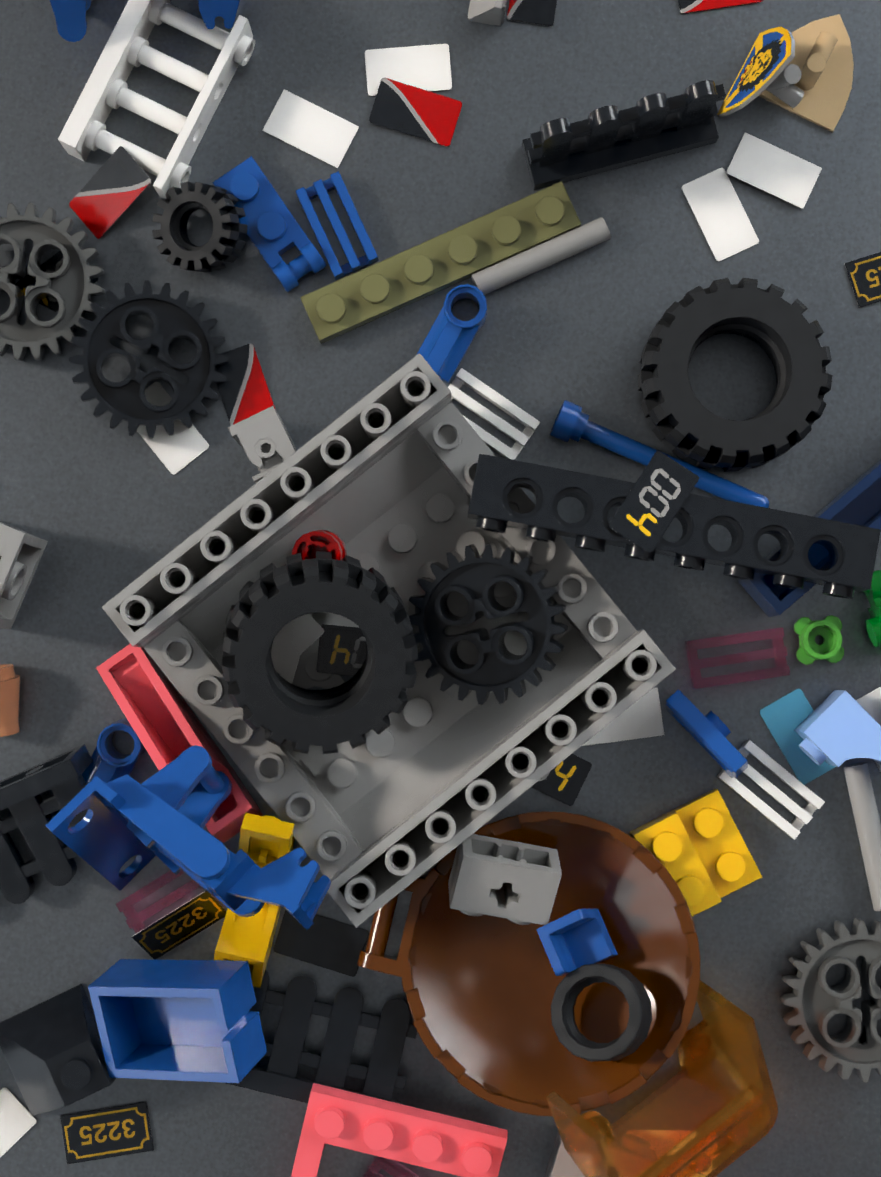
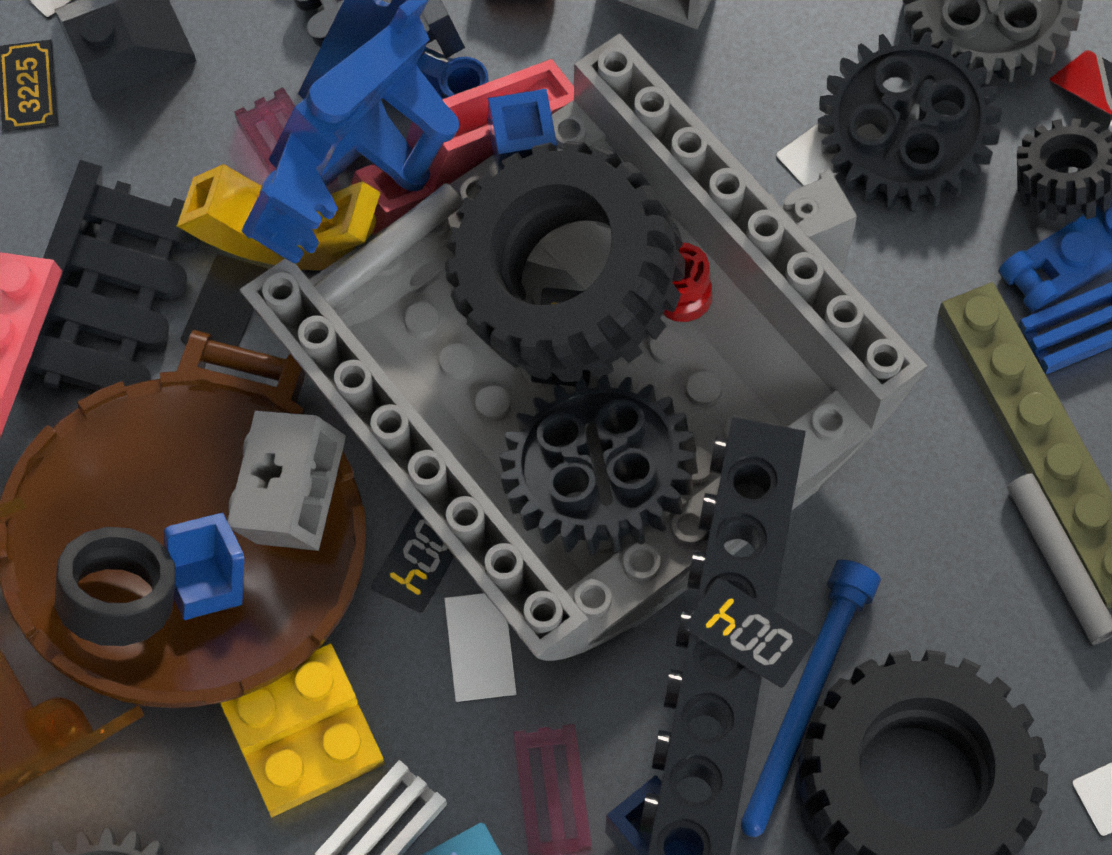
camera: 85 degrees right, 20 degrees down
blue piece [88,959,267,1083] -> none
black sticker [132,891,227,960] -> none
sticker [214,344,275,426] -> none
blue piece [416,284,487,384] -> none
white tile [448,368,540,460] -> none
blue plate [666,689,748,779] -> none
none -> light grey piece [314,183,462,309]
none -> blue panel [488,89,557,173]

